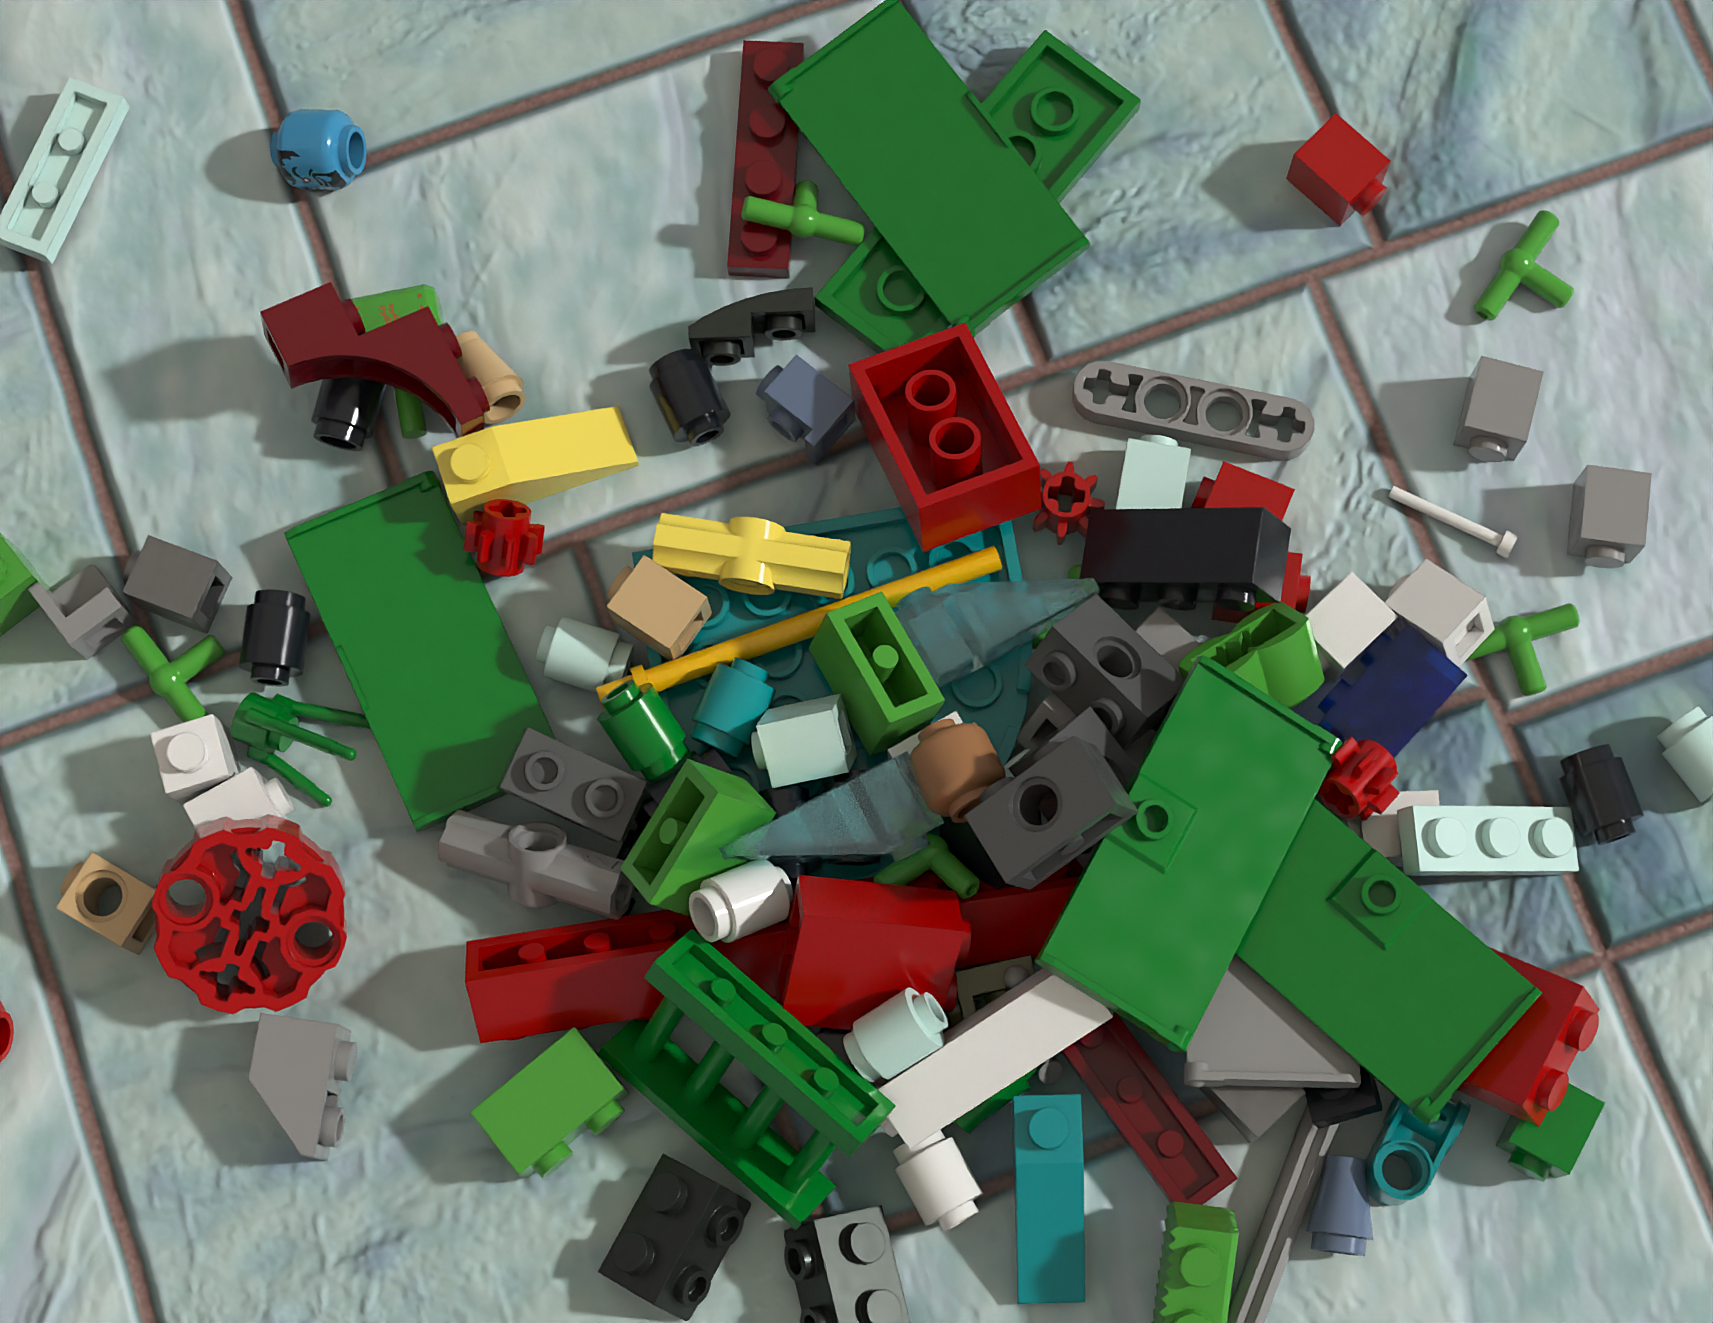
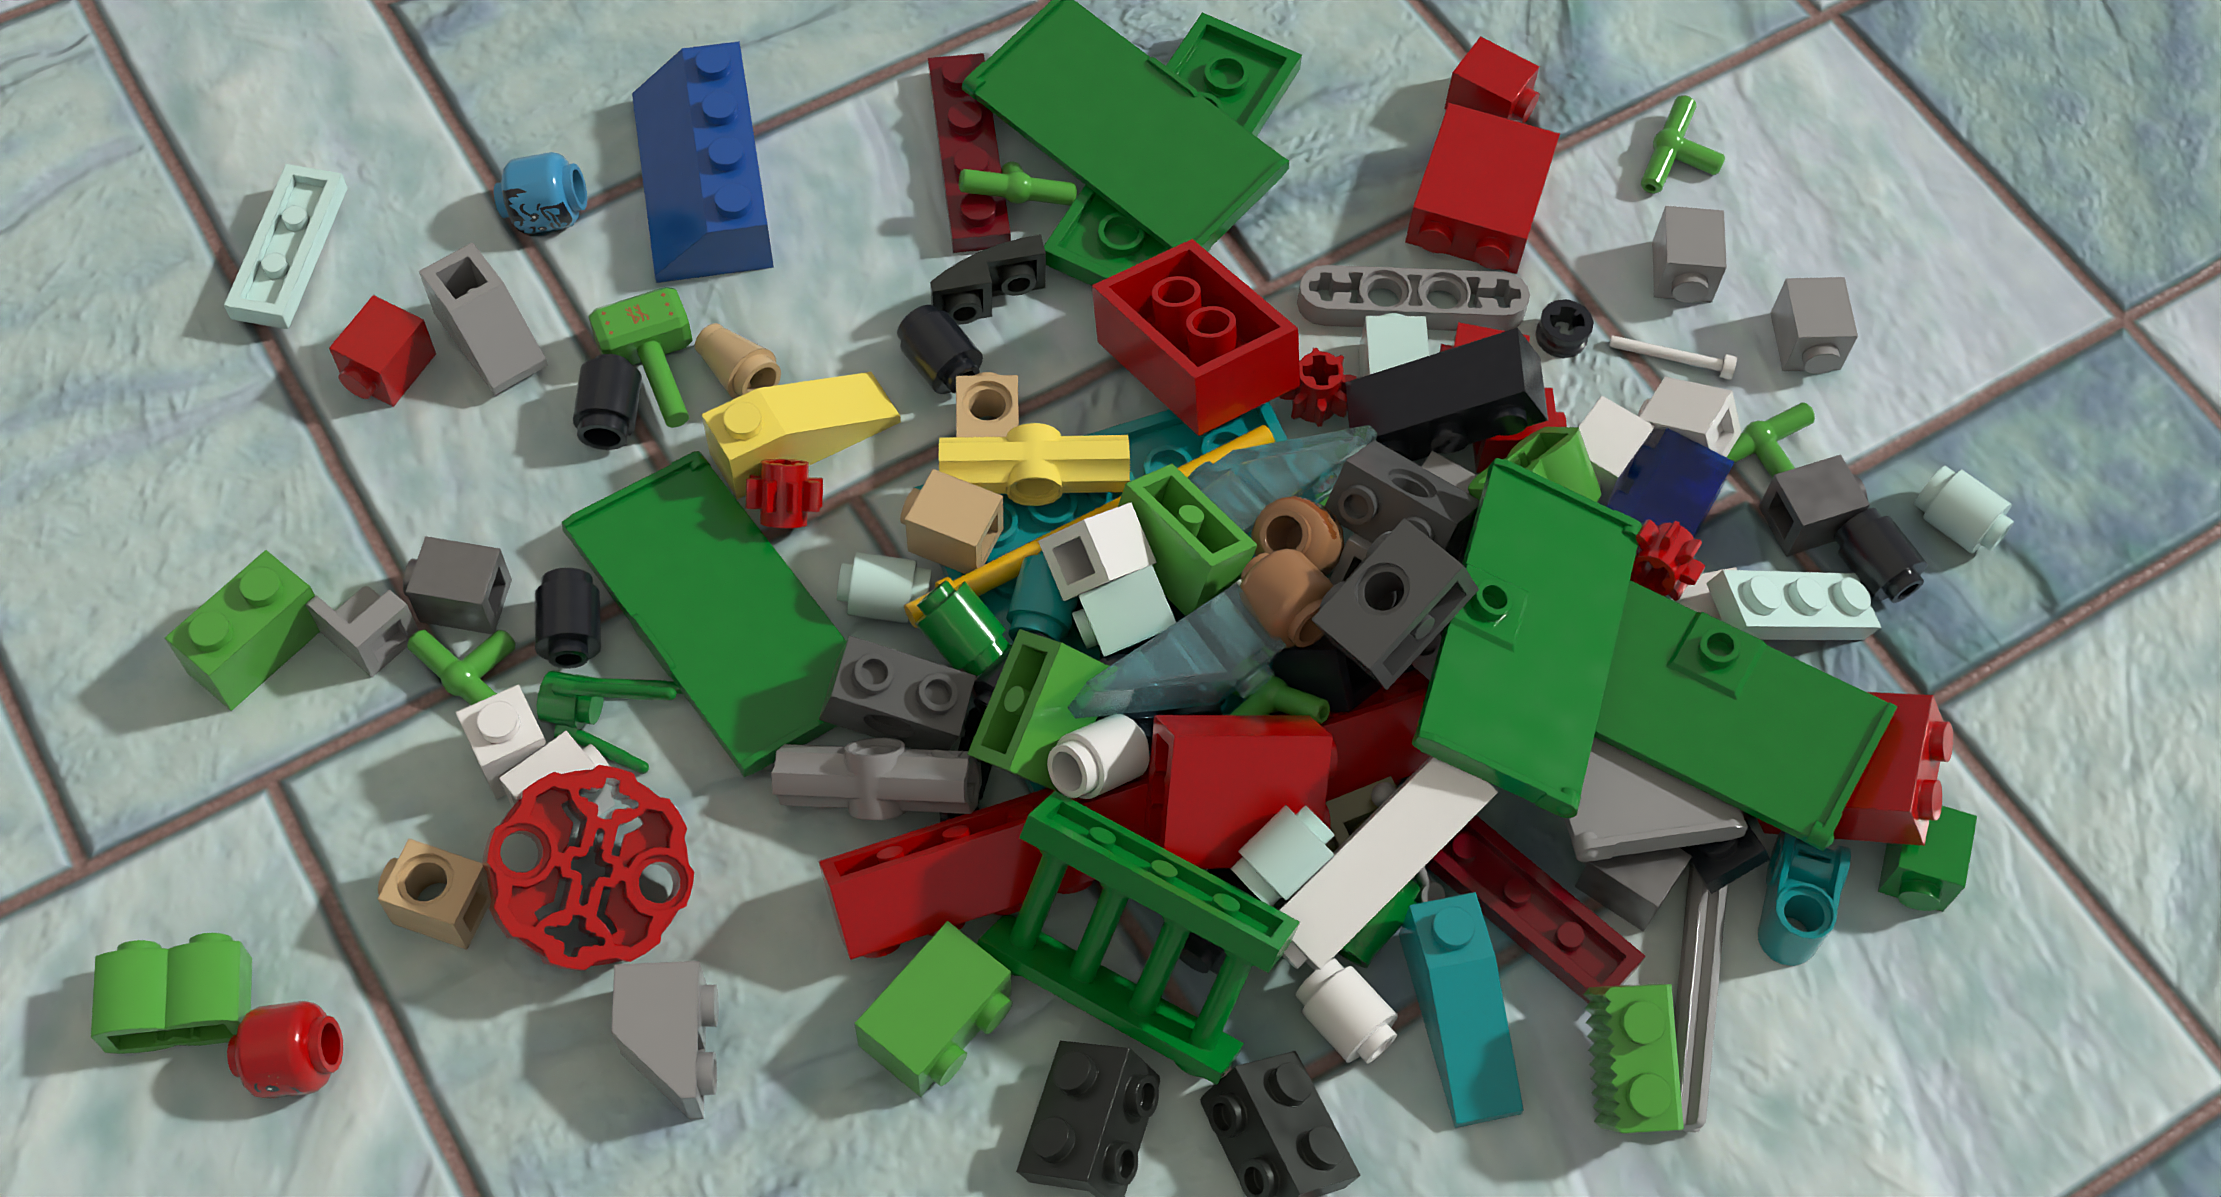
camera: 20 degrees left, 15 degrees down
dark red arch [260,282,490,438] -> none
sand blue brick [756,355,856,465] -> none
sand blue cone [1306,1155,1373,1256] -> none
none -> red brick [329,295,436,407]
none -> light grey slope [419,242,548,395]
none -> blue slope [632,41,774,283]
none -> tan brick [956,372,1019,437]
none -> white brick [1038,503,1157,601]
none -> medium nougat head [1251,496,1344,576]
none -> red brick [1405,103,1560,274]
none -> black bush [1535,299,1594,358]
none -> flat silver brick [1758,454,1870,557]

